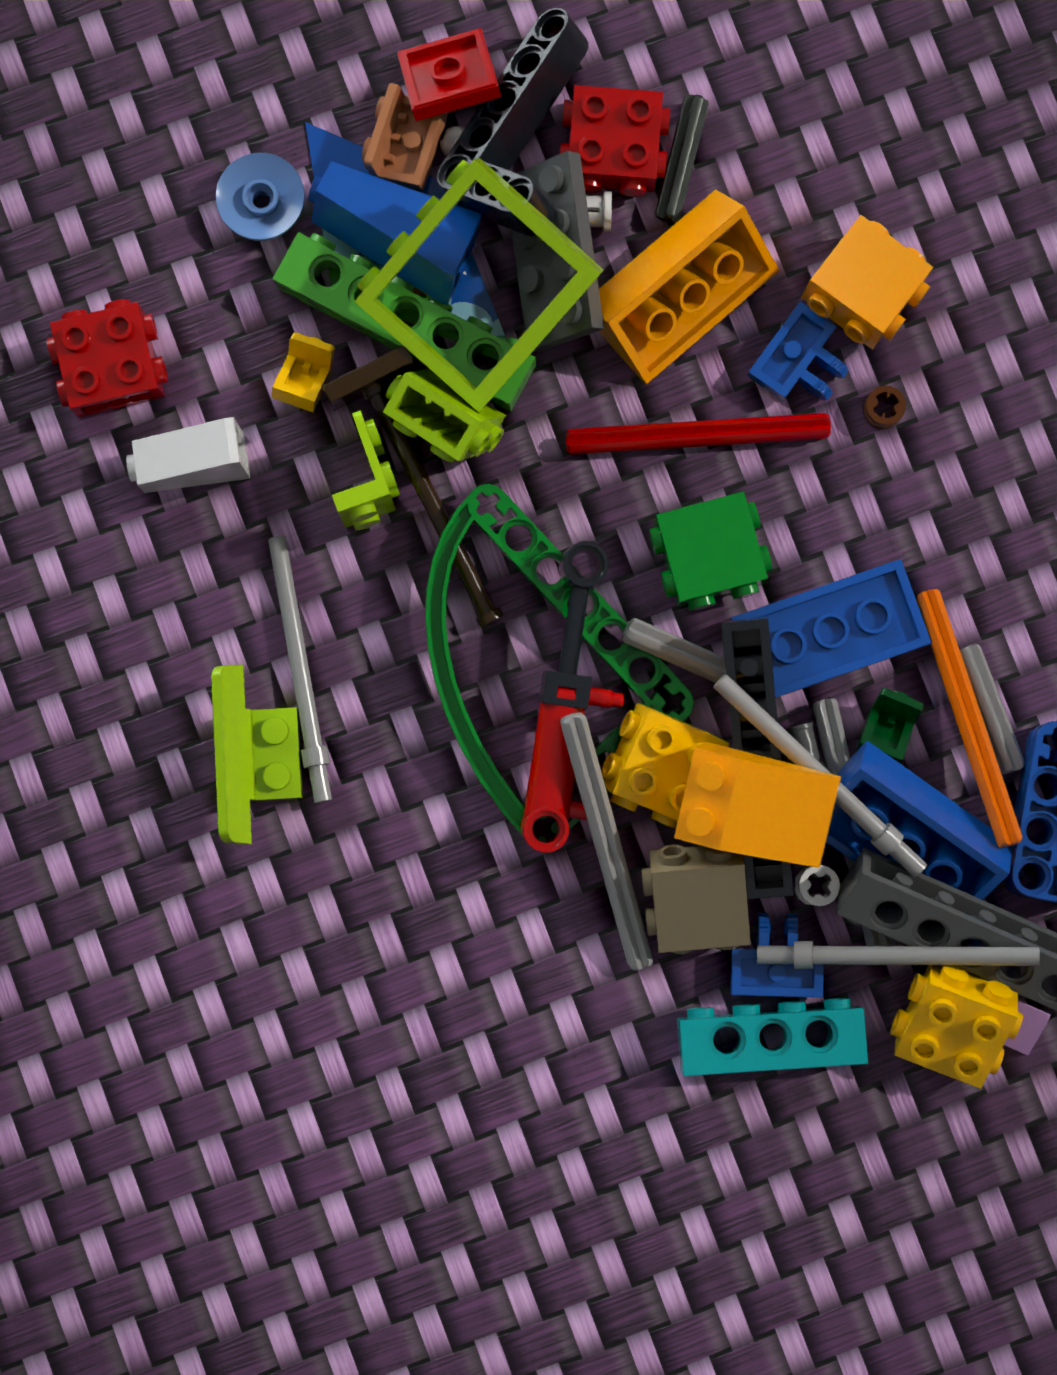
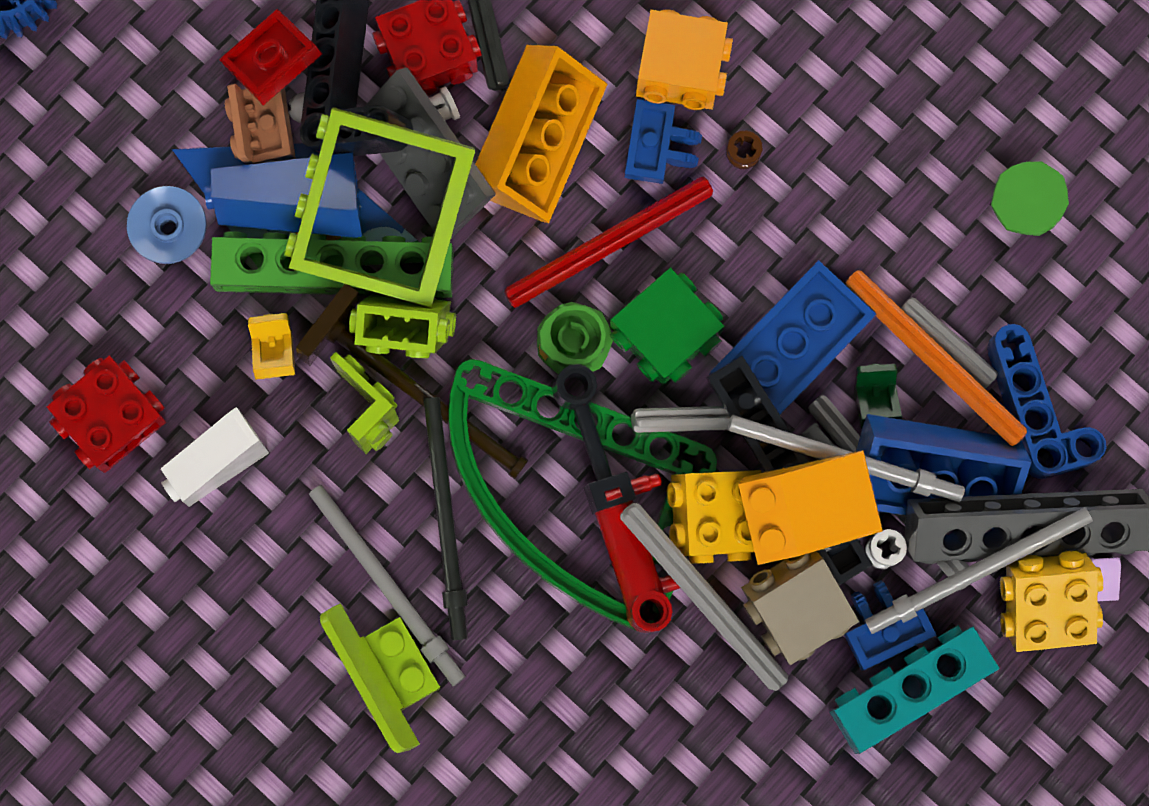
camera: 30 degrees left, 5 degrees down
none -> pearl dark grey bar [423,397,468,641]
none -> bright green hat [537,302,613,375]

